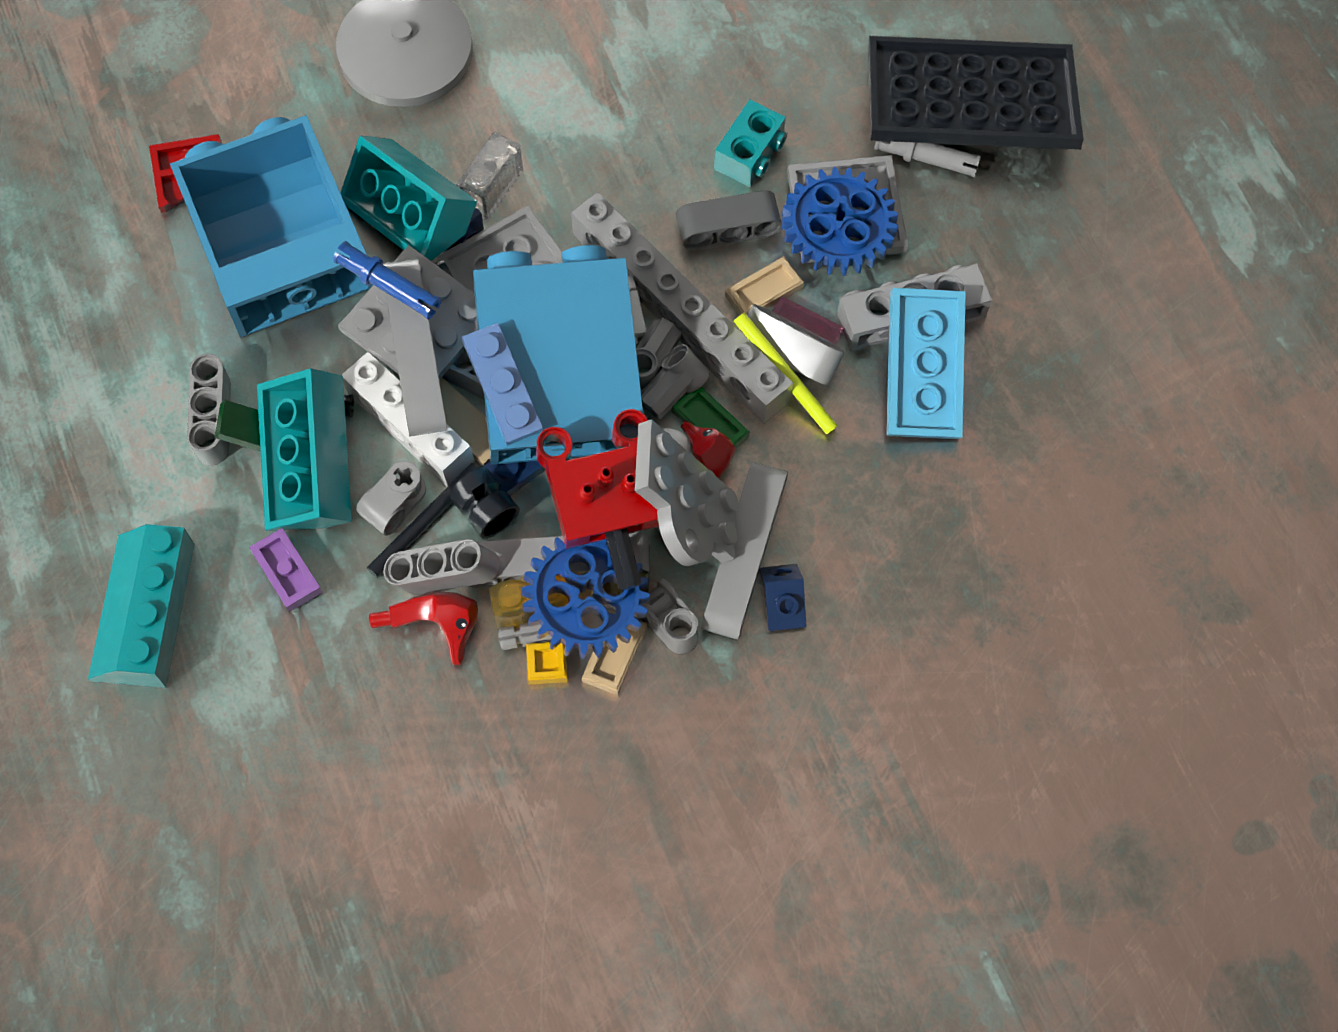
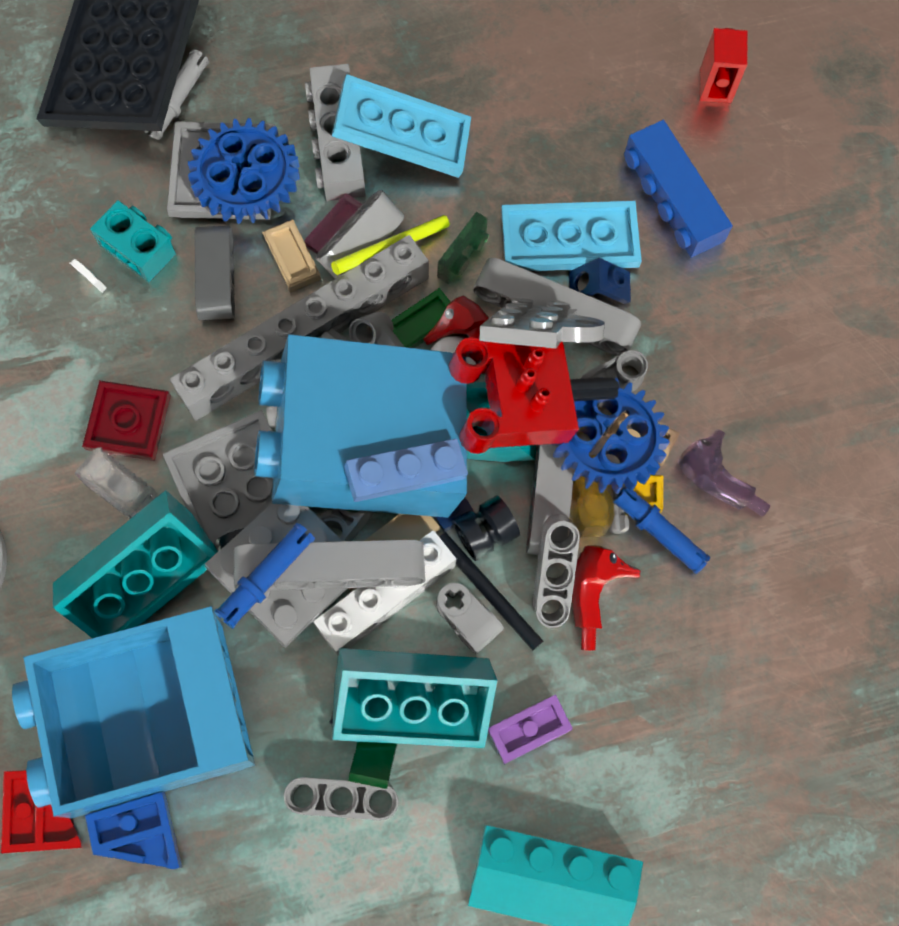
camera: 85 degrees left, 5 degrees up
none -> white piece [69,258,107,293]
none -> dark red tile [82,380,171,461]
none -> blue wing [85,792,182,869]
none -> clear green plate [437,211,489,284]
none -> medium azure plate [501,201,642,271]
none -> blue pin [612,486,711,574]
none -> blue brick [624,119,733,258]
none -> clear purple animal [678,429,770,516]
none -> red brick [700,28,748,103]

